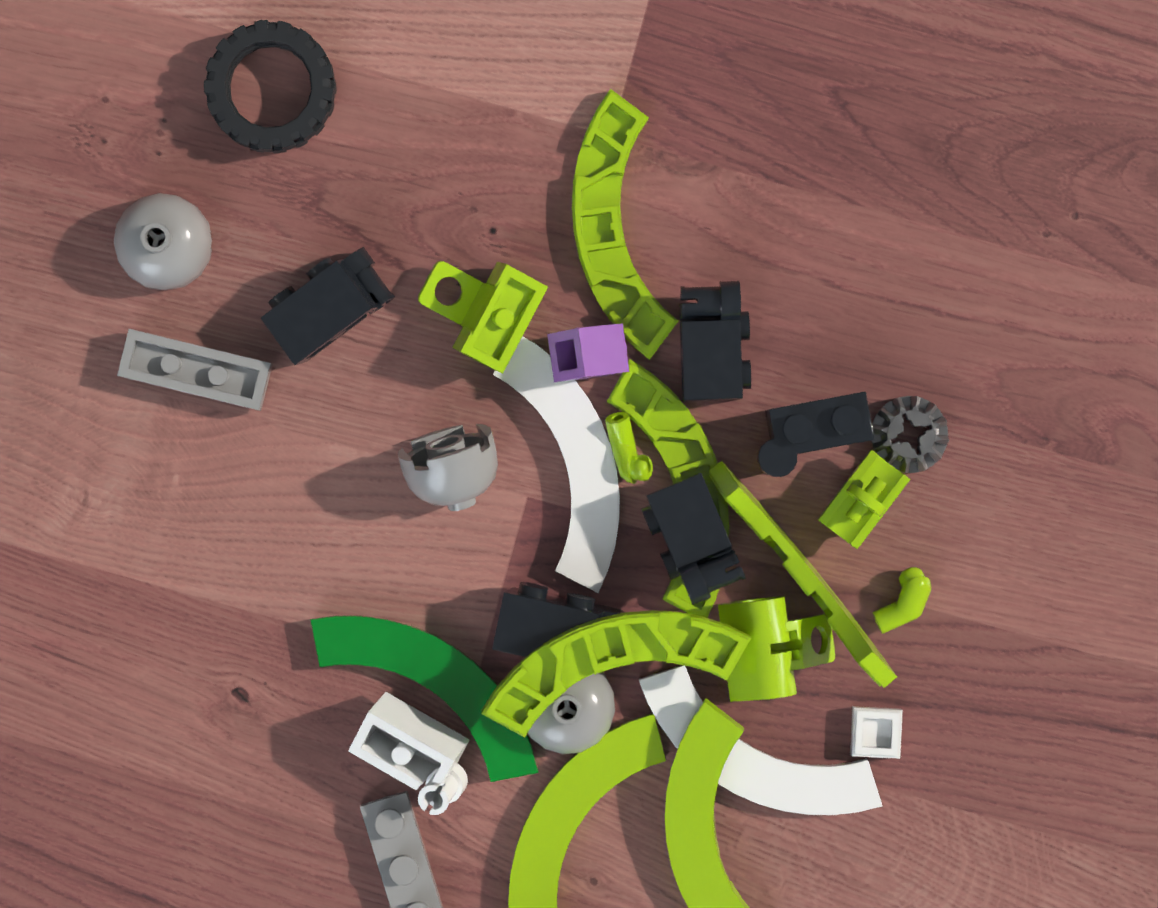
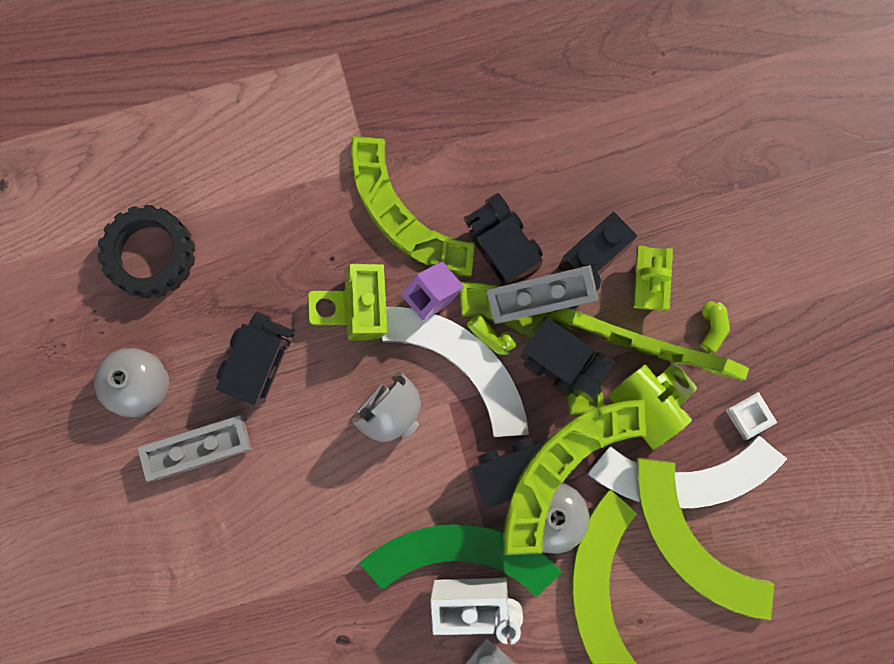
camera: 30 degrees left, 10 degrees down
flat silver gear [871,396,949,473] -> none
none -> light grey plate [487,265,599,324]

